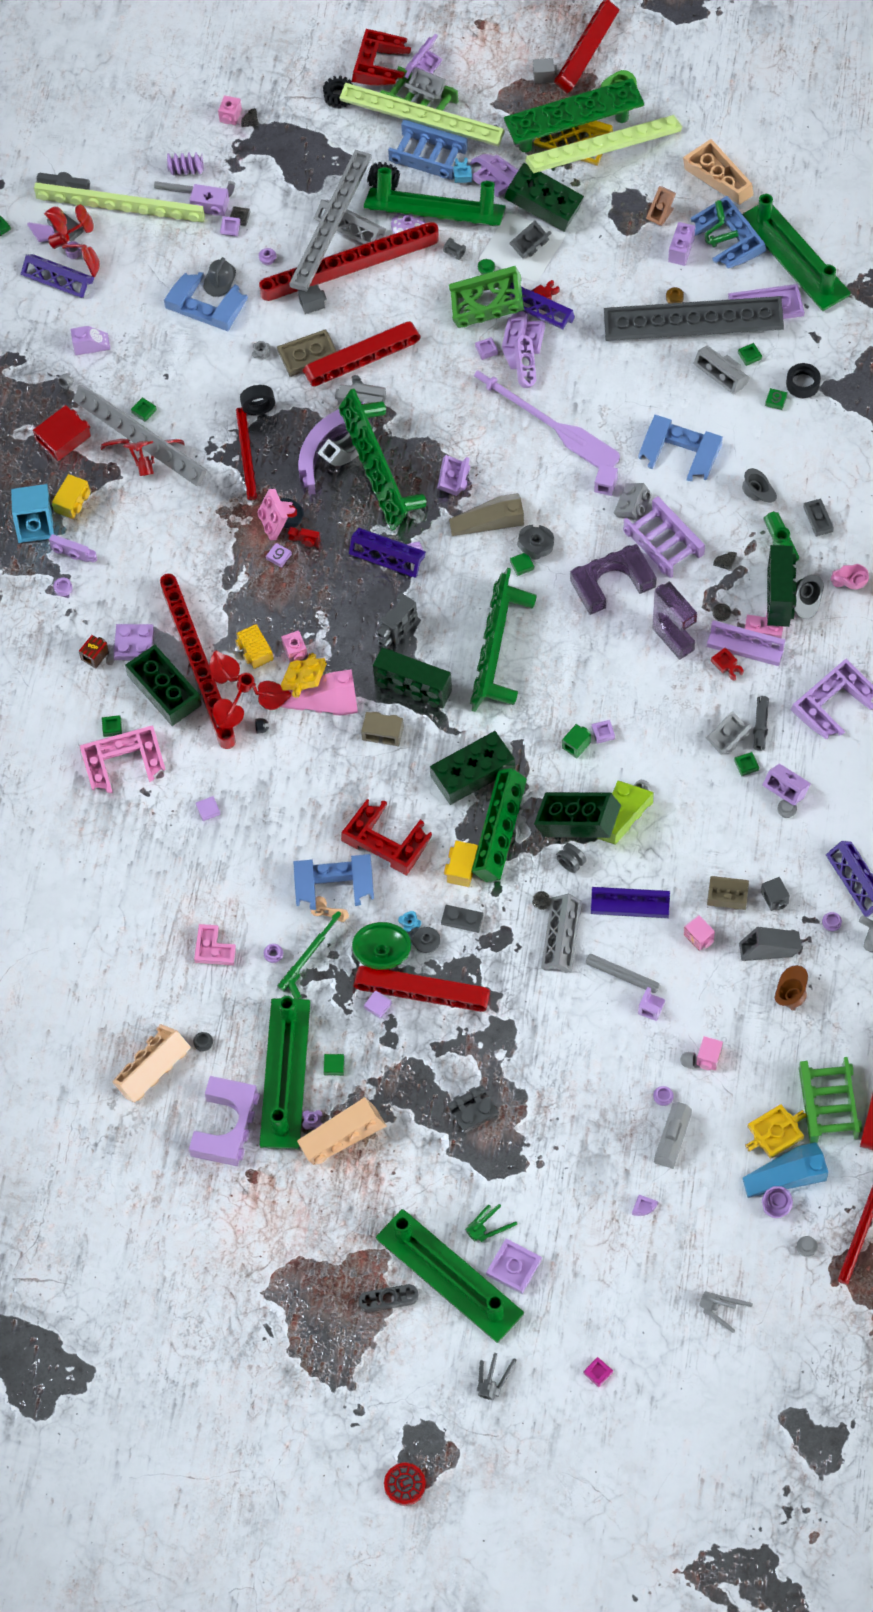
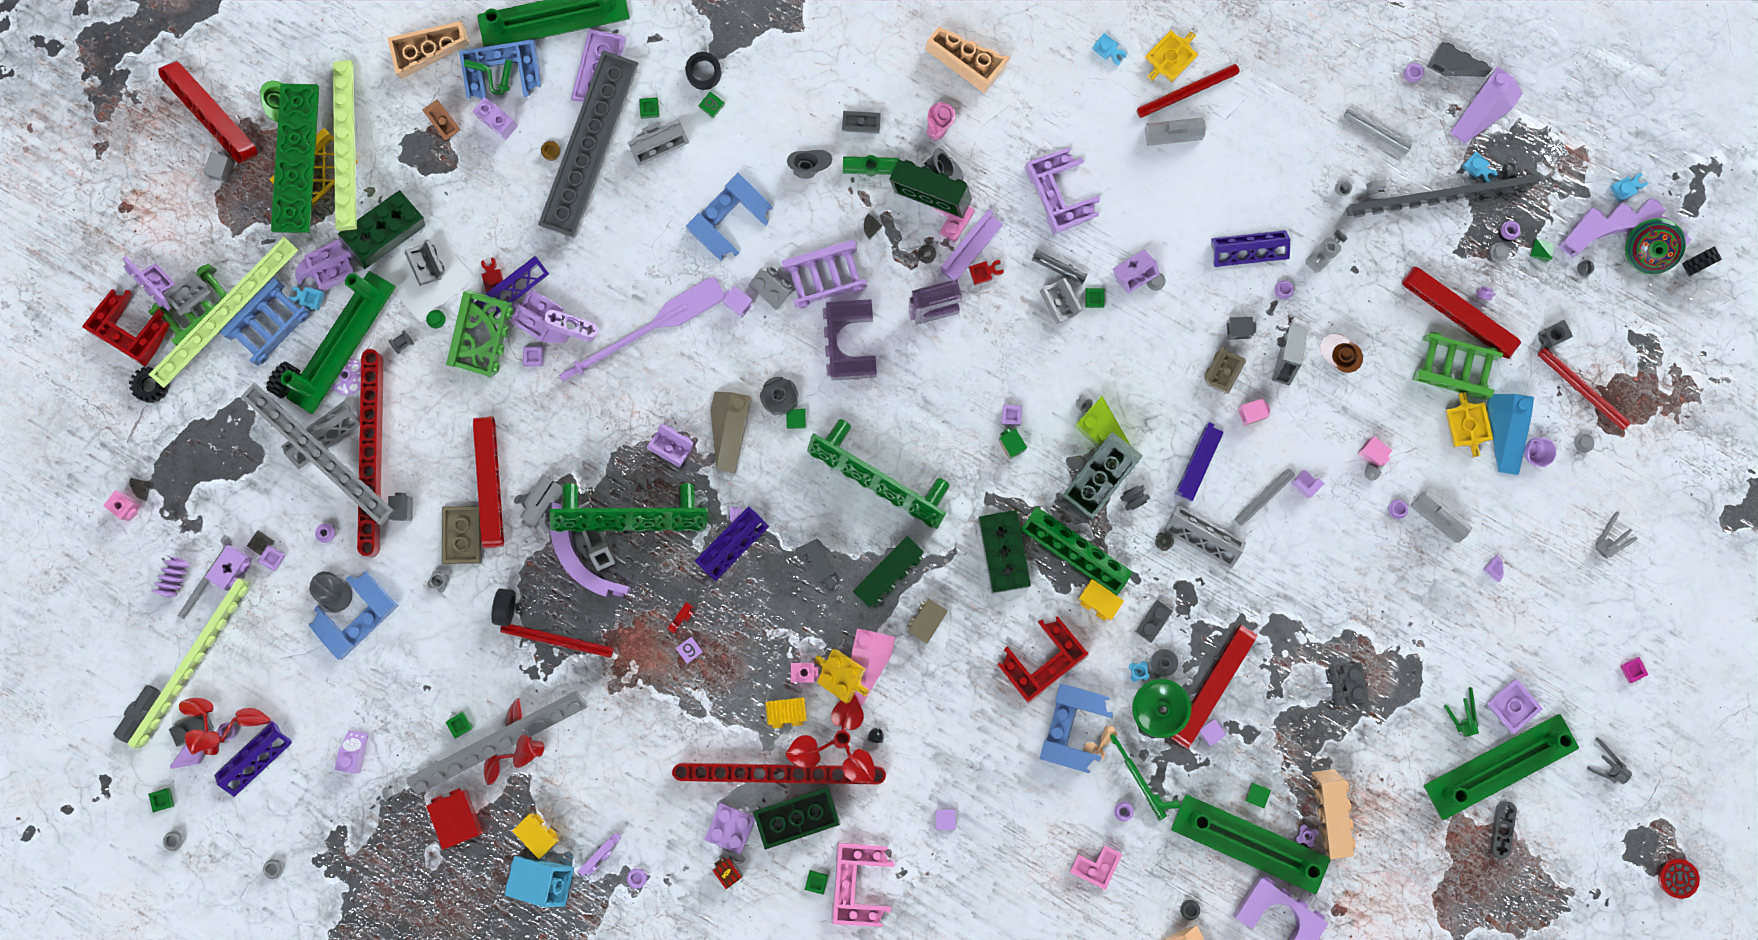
camera: 70 degrees left, 20 degrees up
bright pink plate [258,489,304,541] -> none

